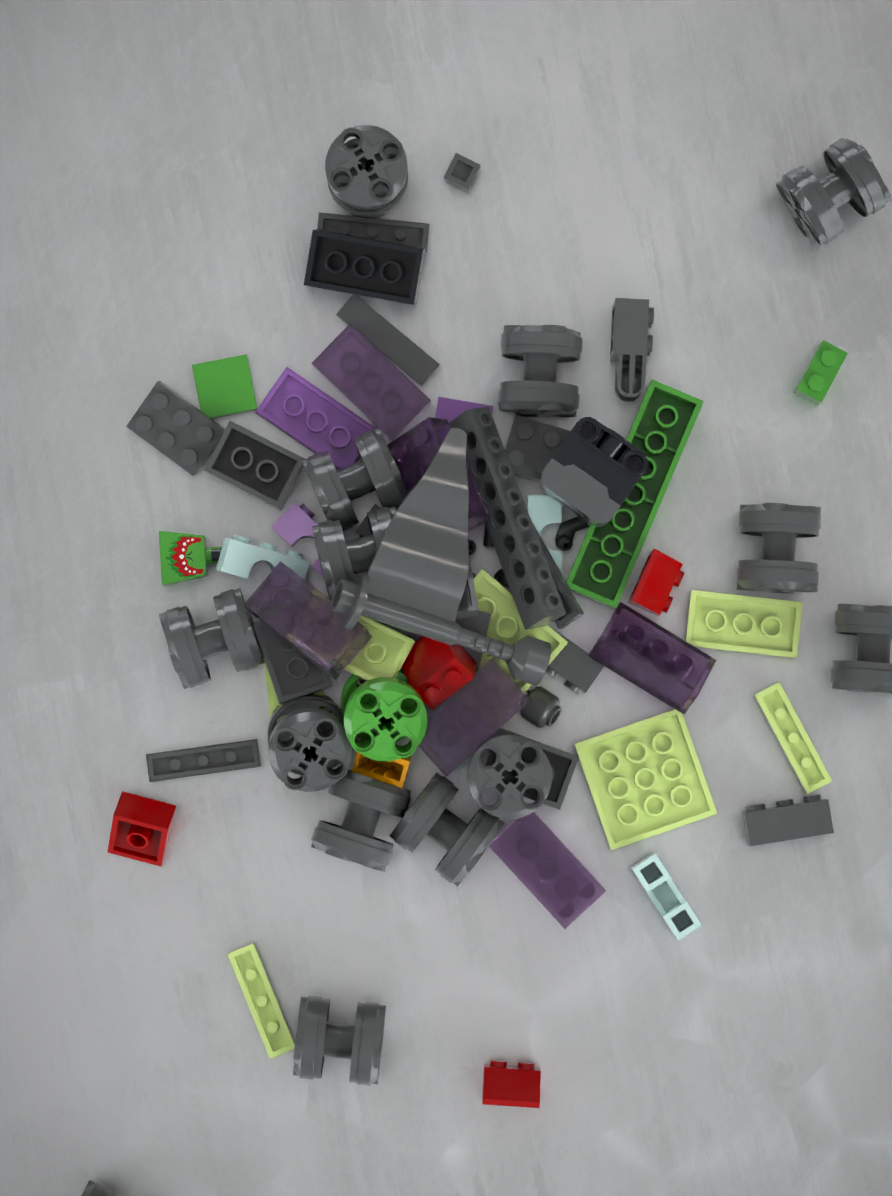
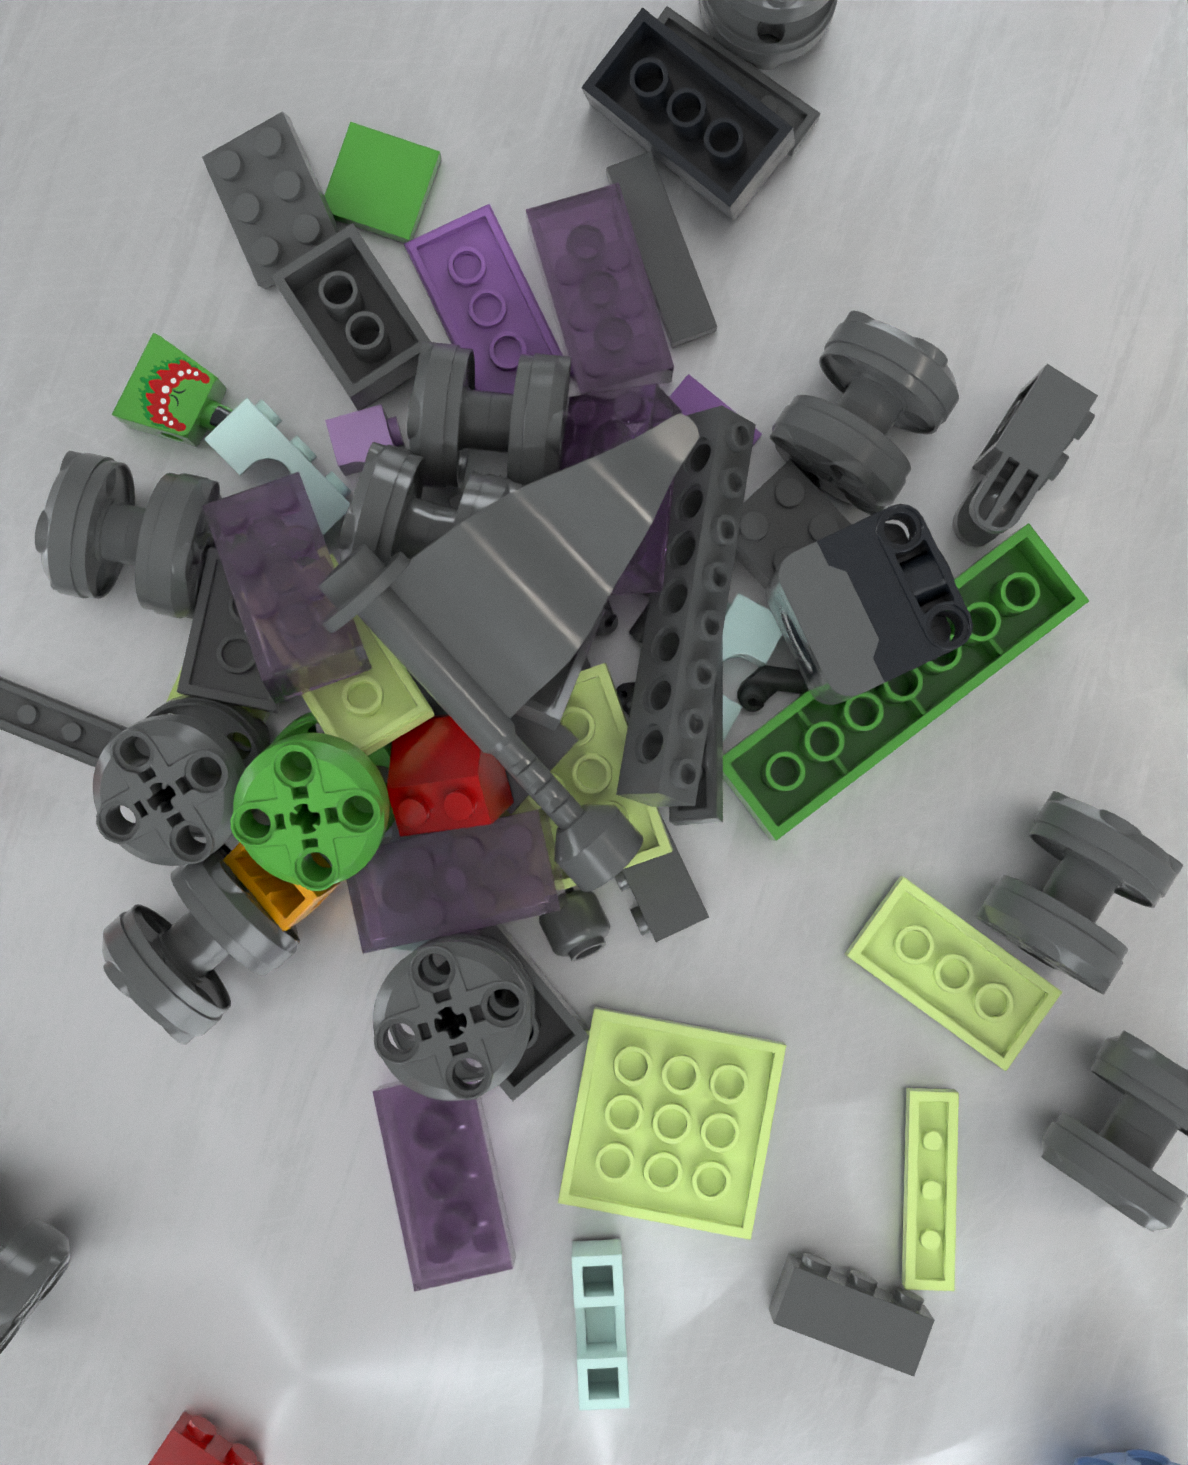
camera: 30 degrees right, 0 degrees up
dark grey piece [389,772,505,887] -> none
dark grey plate [443,153,481,191] -> none
clear purple brick [588,602,716,715] -> none
red slope [628,549,685,616] -> none

